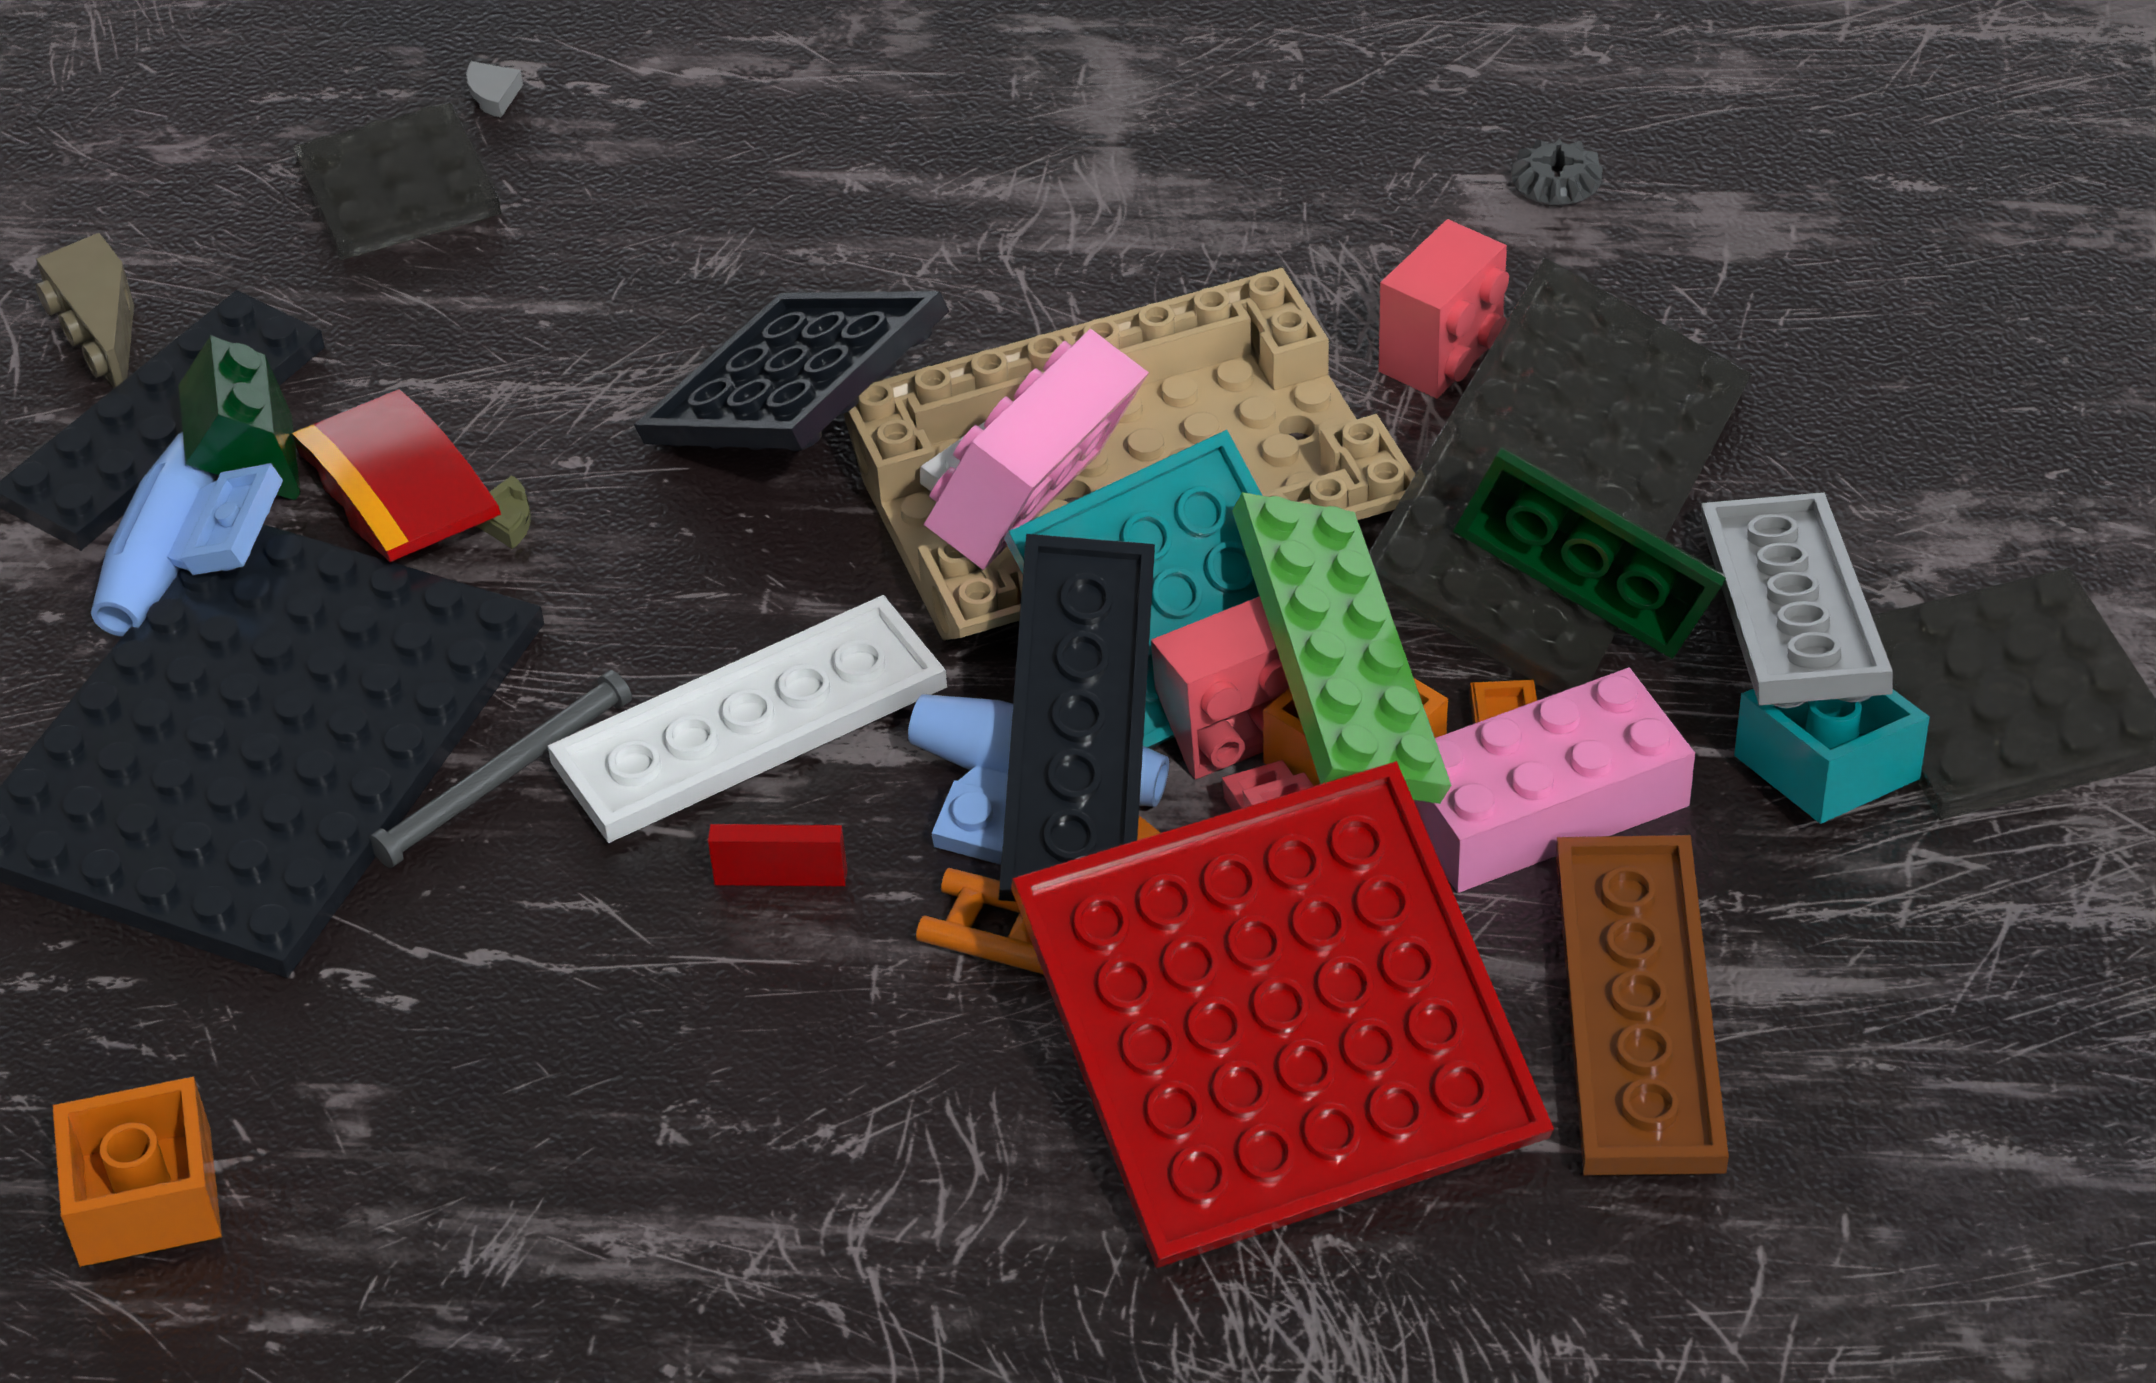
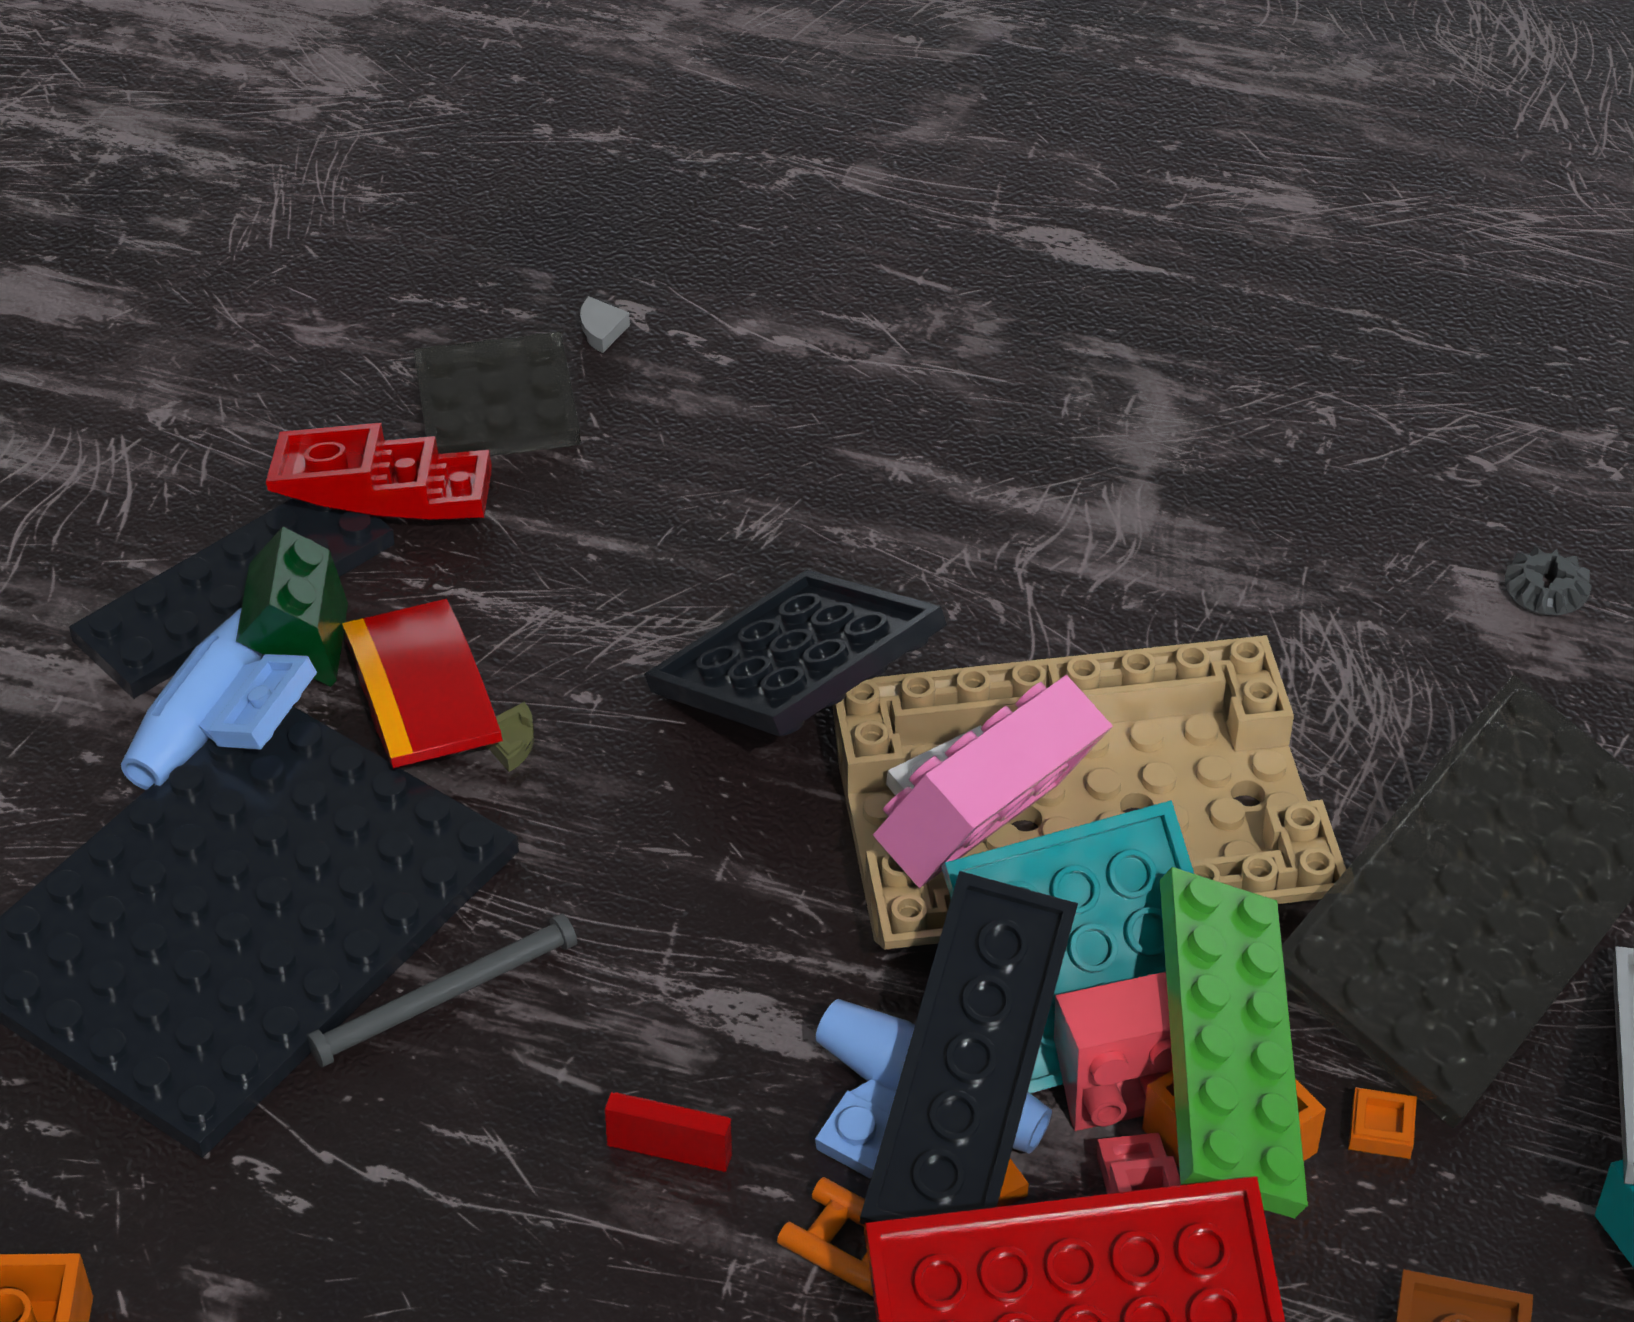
camera: 10 degrees right, 0 degrees up
dark tan slope [35,233,134,388] -> none
white plate [548,595,947,843] -> none
coral brick [1378,219,1509,399] -> none
bright pink brick [1414,667,1695,893] -> none
dark green slope [1453,446,1726,659] -> none
none -> red slope [266,423,492,519]

